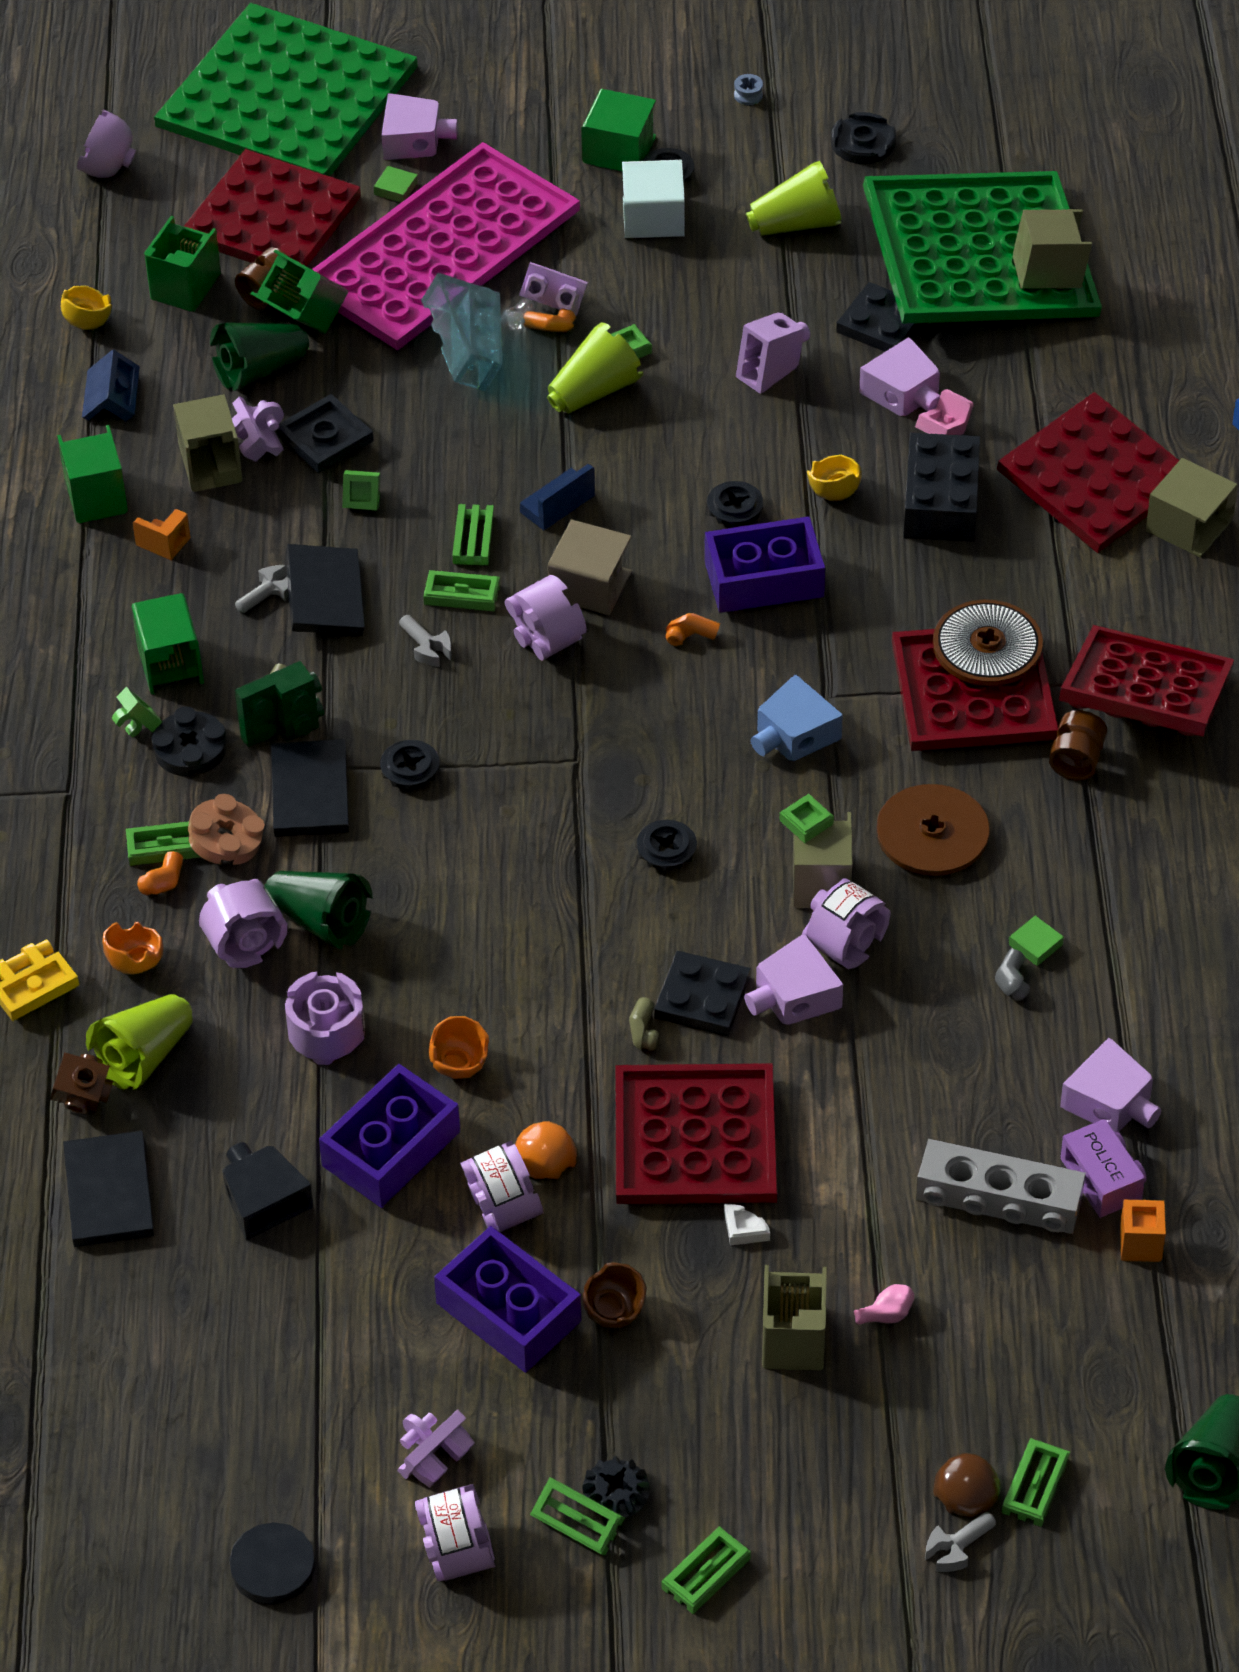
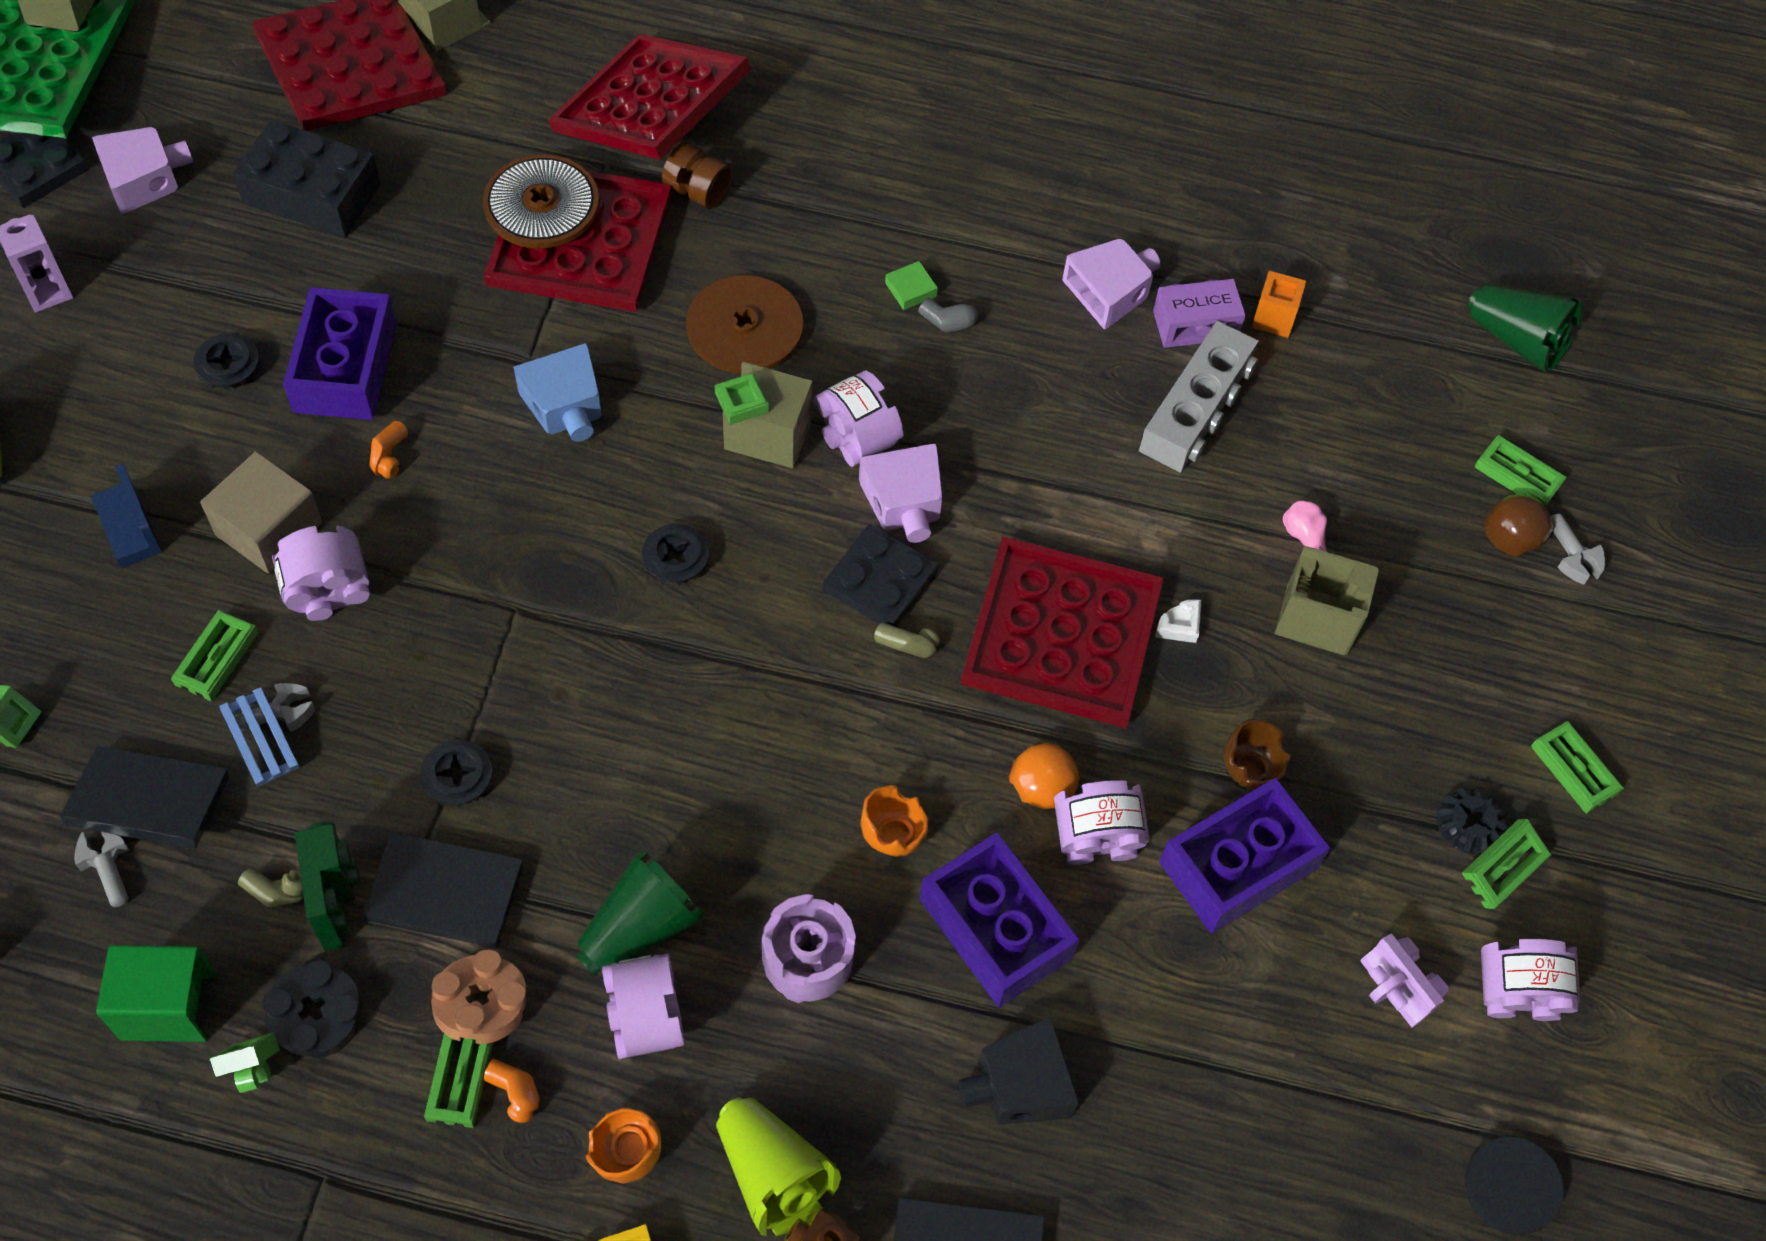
camera: 80 degrees left, 10 degrees up
bright green tile [452,504,494,565] -> none
yellow hair [807,455,862,501] -> none
bright pink bracket [915,389,973,435] -> none
none -> medium blue tile [219,687,300,787]

